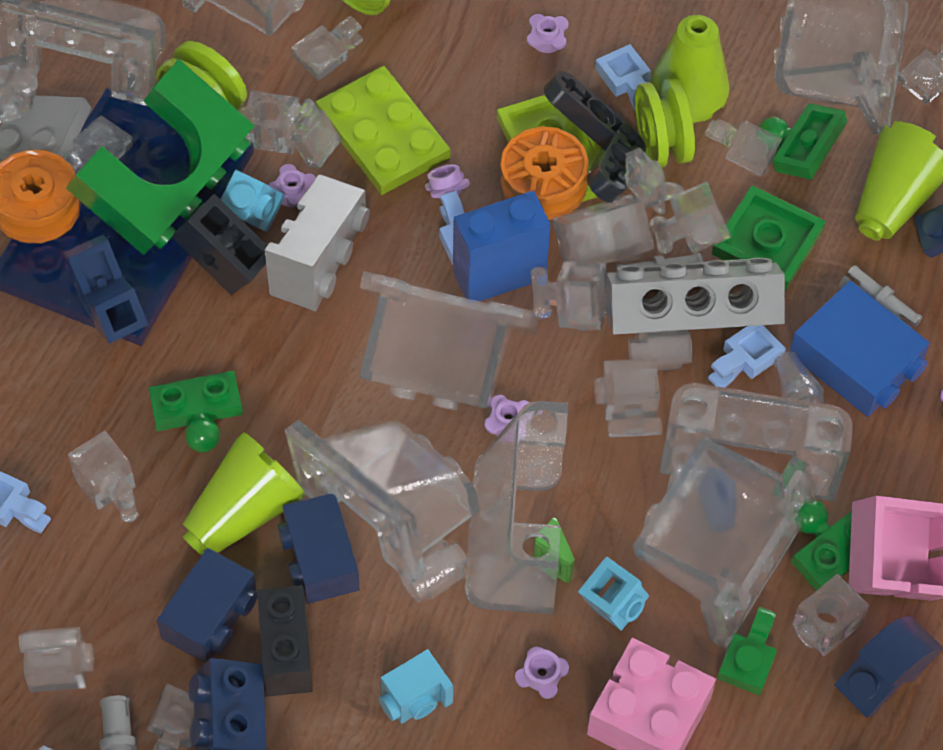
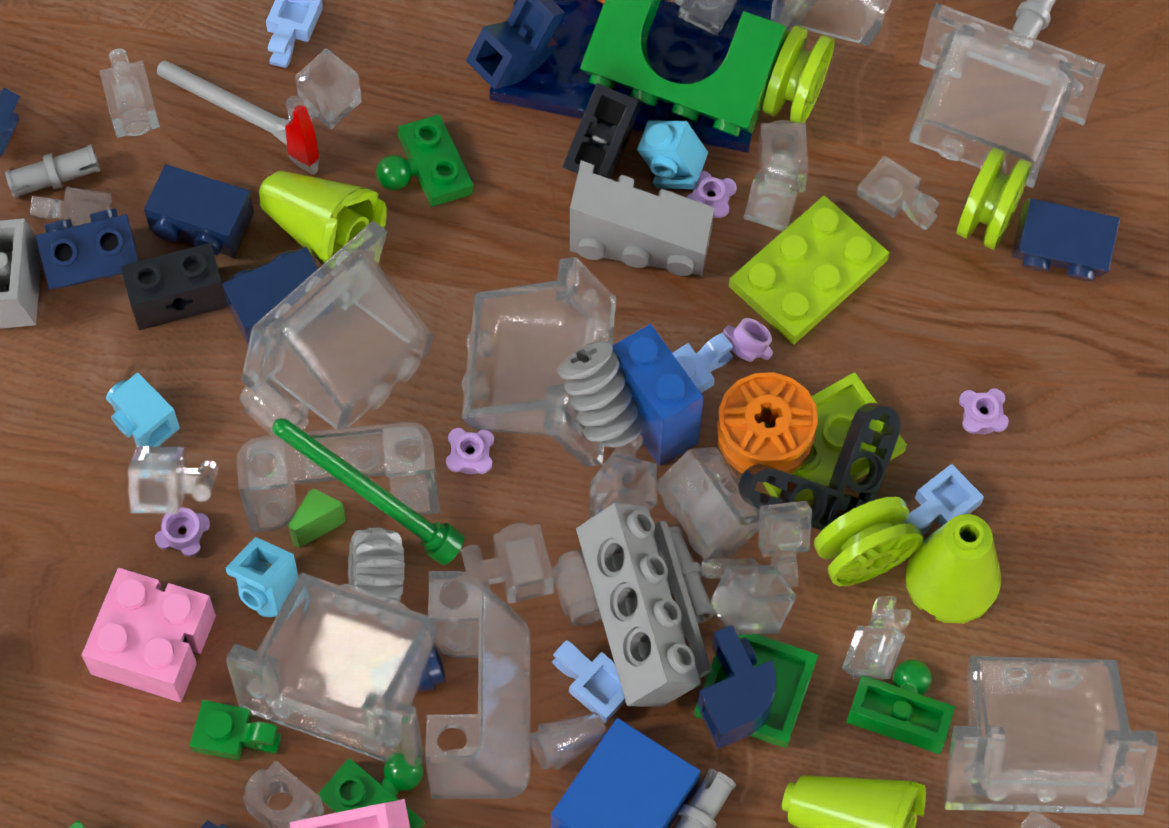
camera: 80 degrees right, 5 degrees up
none -> clear brick [128,446,219,514]
none -> light grey piece [157,60,319,175]
none -> green piece [272,418,465,565]
none -> light grey gear [347,528,405,610]
none -> light grey piece [557,341,644,448]
none -> dark blue brick [697,625,776,749]

